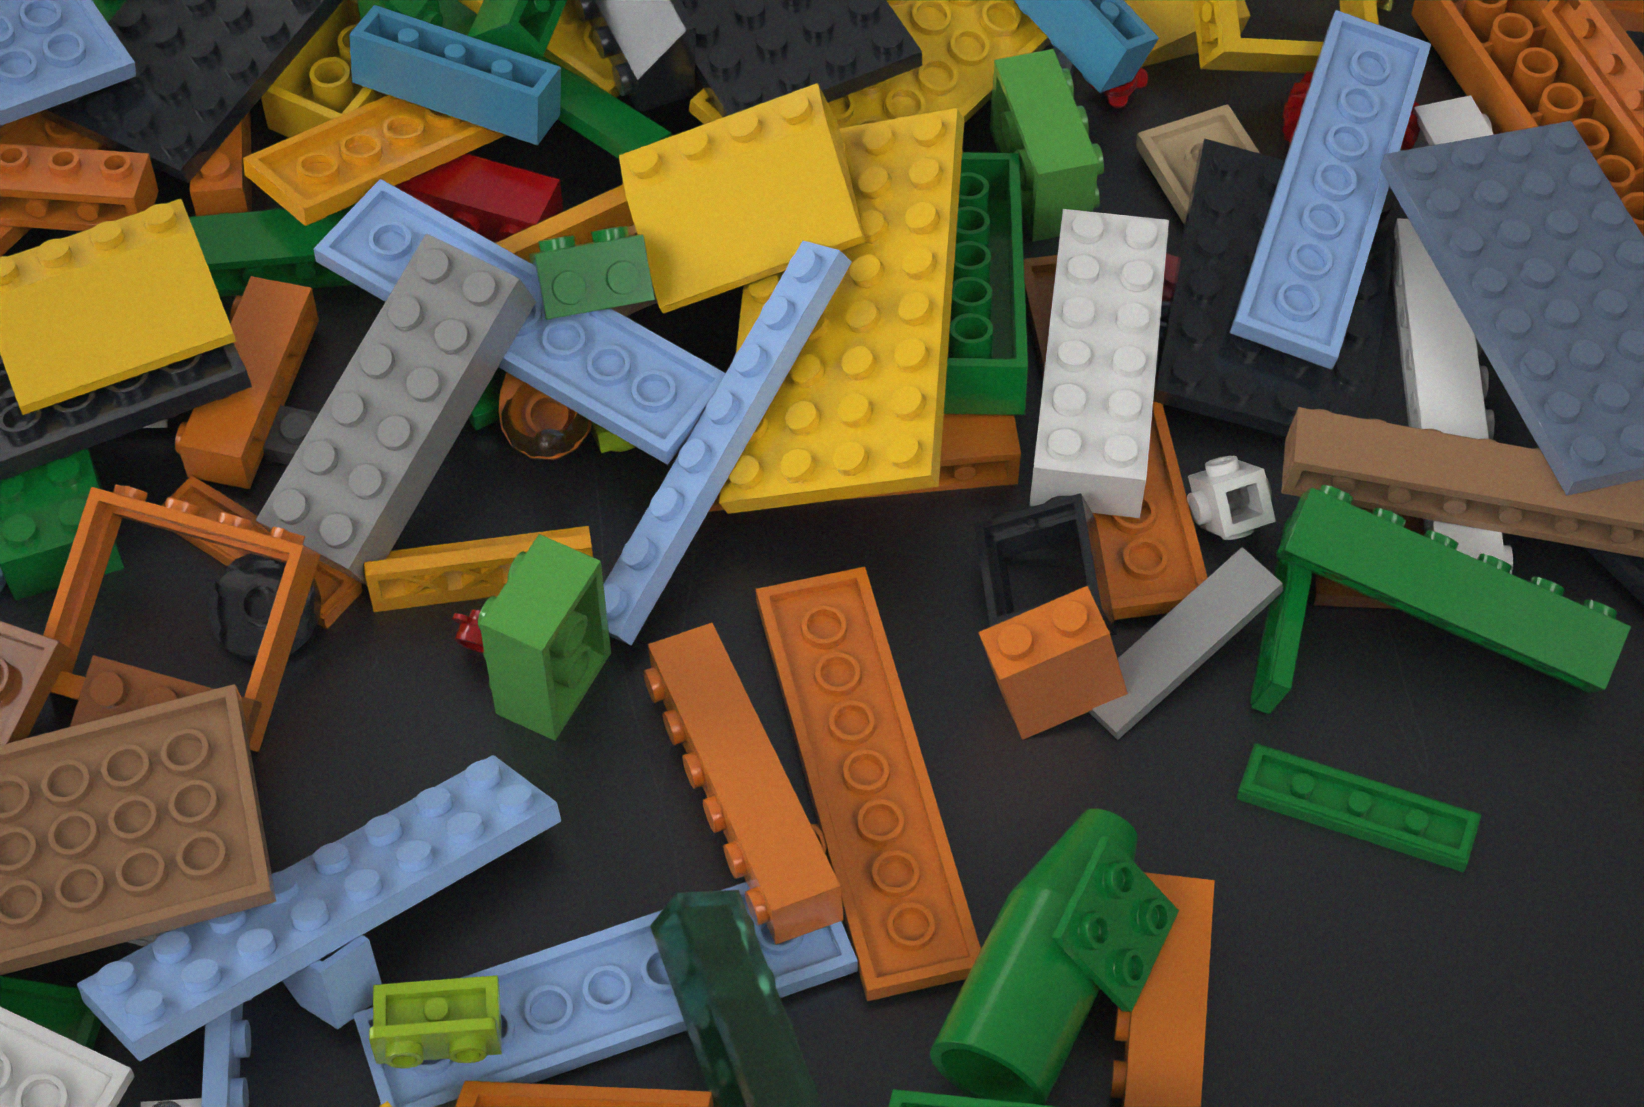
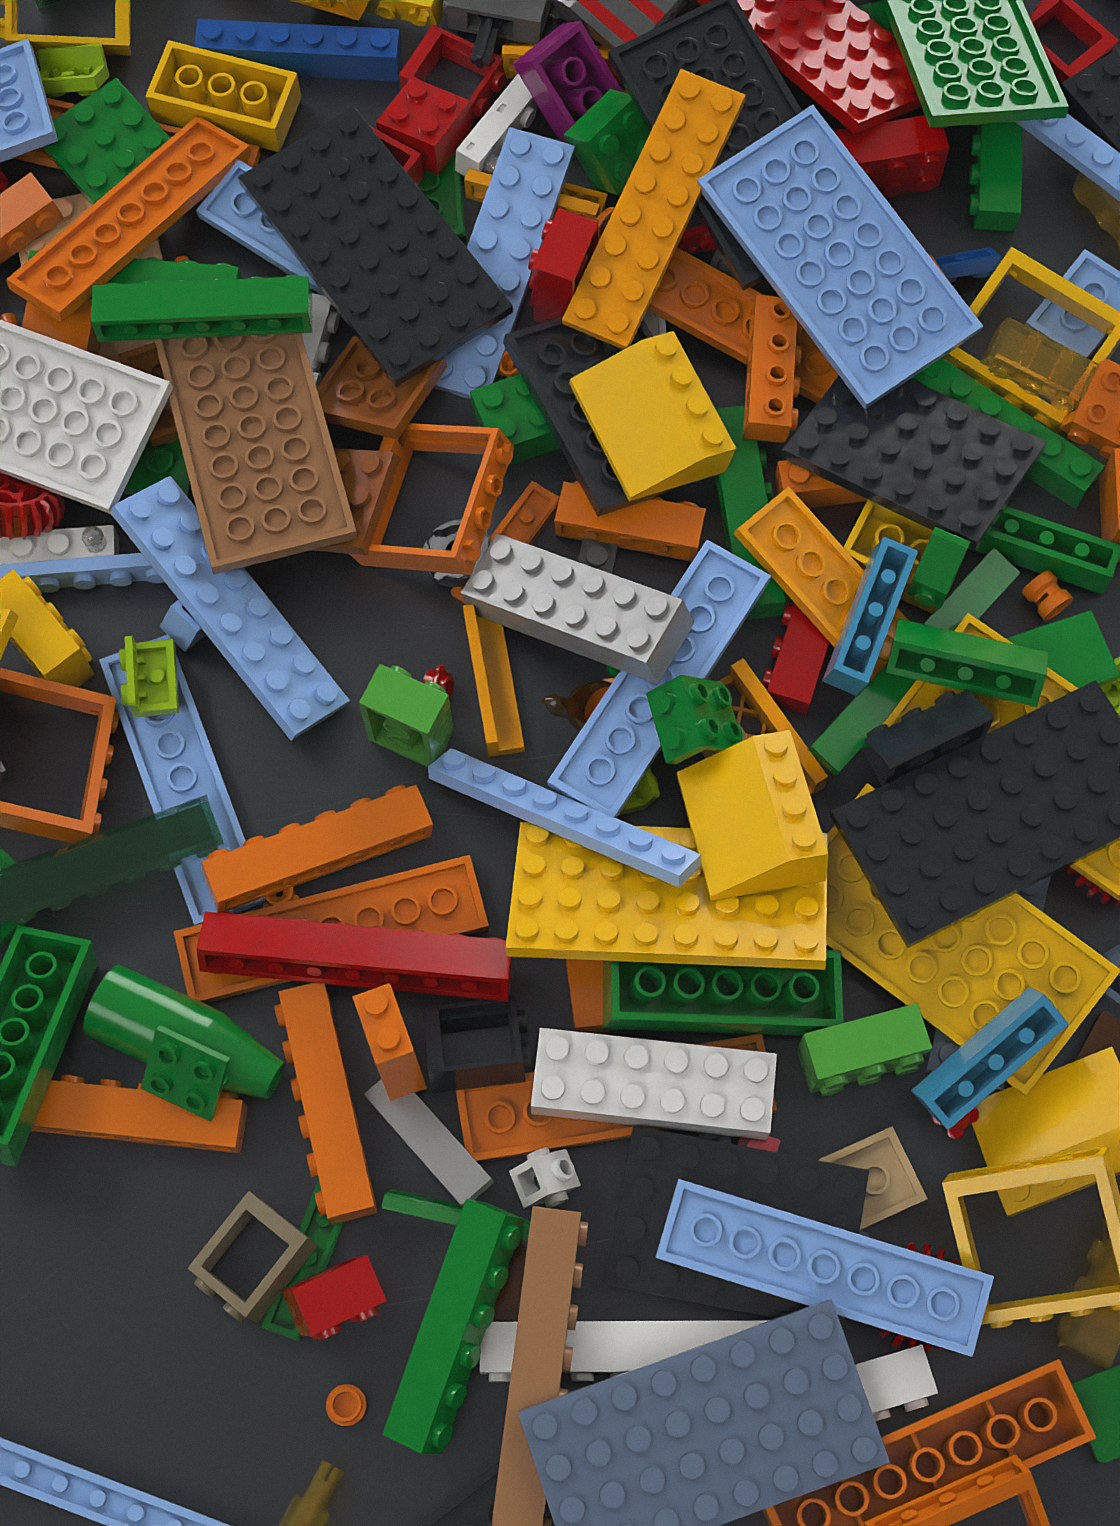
camera: 90 degrees right, 15 degrees up
none -> dark tan window [187,1191,318,1323]
none -> red brick [196,911,513,1001]
none -> orange brick [274,983,378,1225]
none -> red brick [281,1255,387,1340]
none -> orange plate [326,1384,367,1426]

